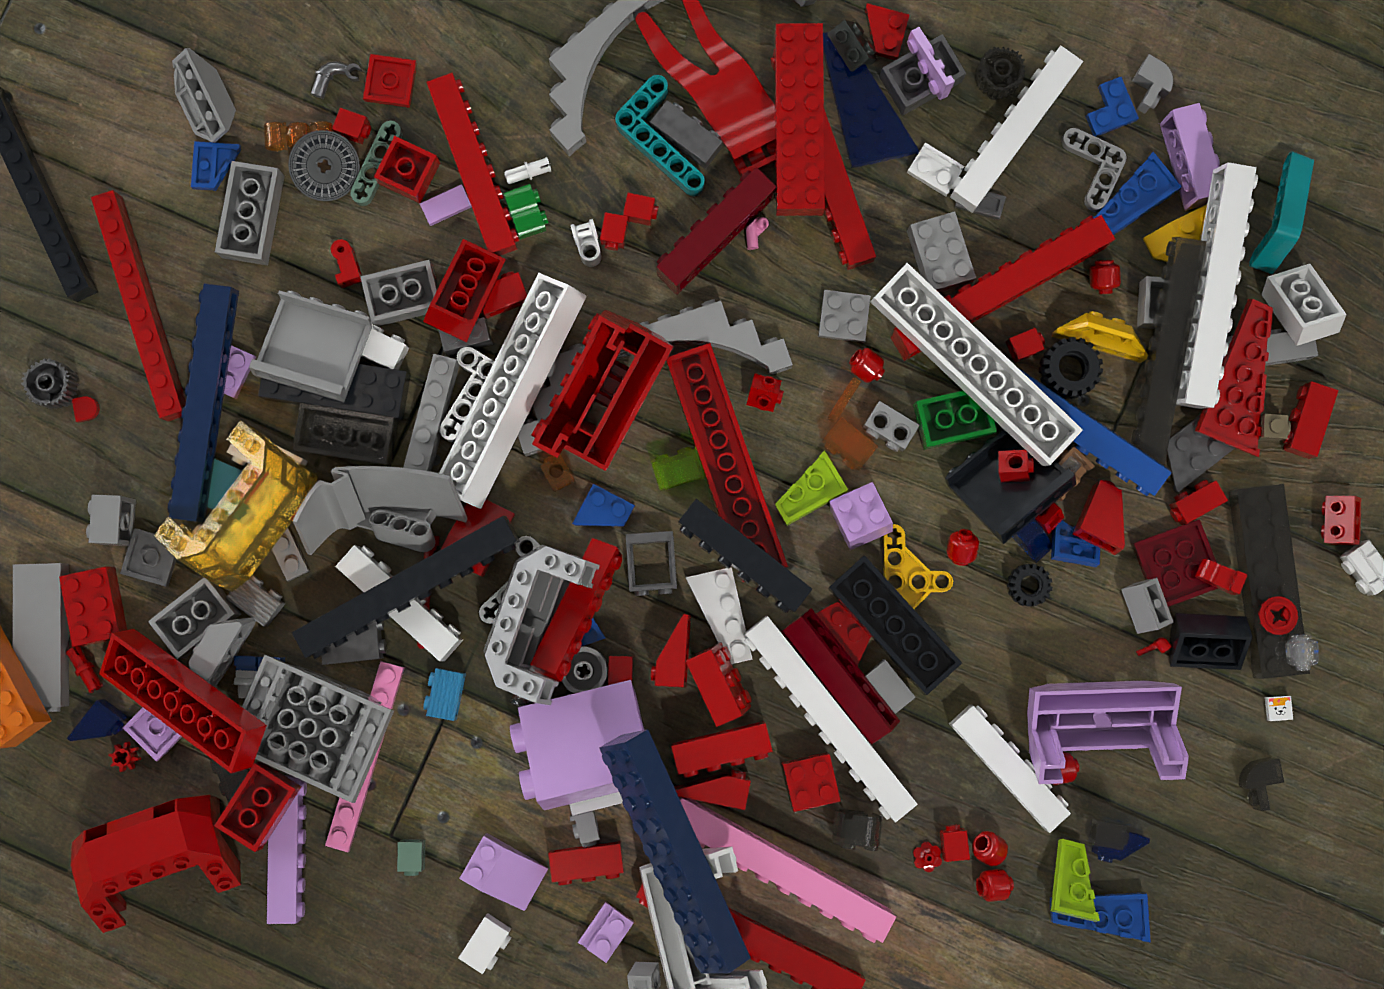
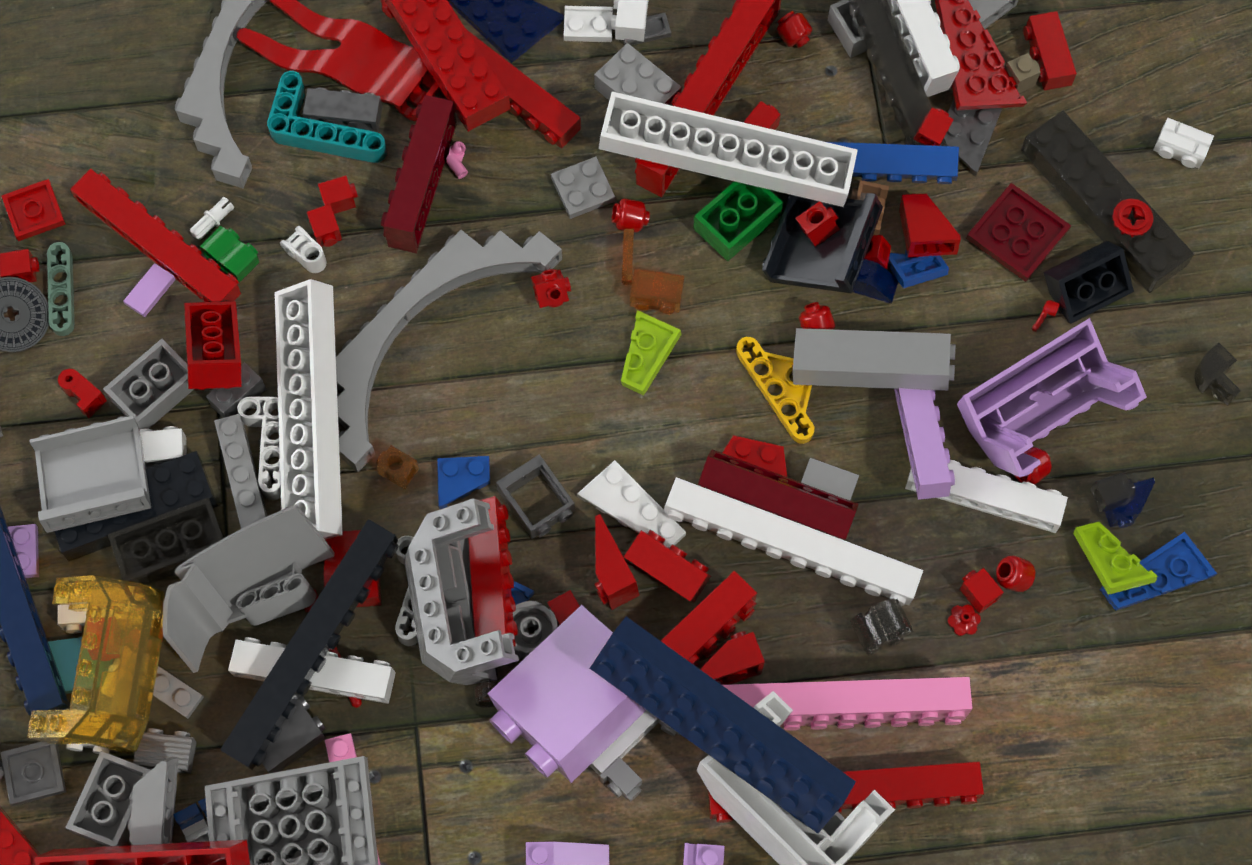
camera: 30 degrees left, 15 degrees down
red brick [374,135,440,204] -> none
dark azure brick [423,668,466,721] -> none
red slope [483,271,527,319] -> none
red wedge [531,310,673,471] -> none
red brick [548,841,625,885] -> none
clear neon green brick [651,447,705,492] -> none
red brick [666,343,788,583] -> none
black brick [678,499,812,613] -> none
red brick [781,752,841,812] -> none
black brick [828,555,962,695] -> none
lavender brick [829,482,893,550] -> none
light grey brick [862,401,920,452] -> none
red head [976,869,1014,902] -> none
black tyre [1007,564,1053,607] -> none
black tyre [1039,337,1103,399] -> none
yellow wedge [1051,311,1148,363] -> none
light grey brick [1121,578,1173,634] -> none
red brick [1169,479,1228,525] -> none
red leg [1195,559,1247,595] -> none
white tile [1265,696,1293,721] -> none
clear head [1285,635,1319,671] -> none
brick [1321,496,1361,545] -> none
none -> light grey brick [793,328,956,391]
none -> lavender brick [894,388,955,500]
none -> red brick [913,107,954,146]

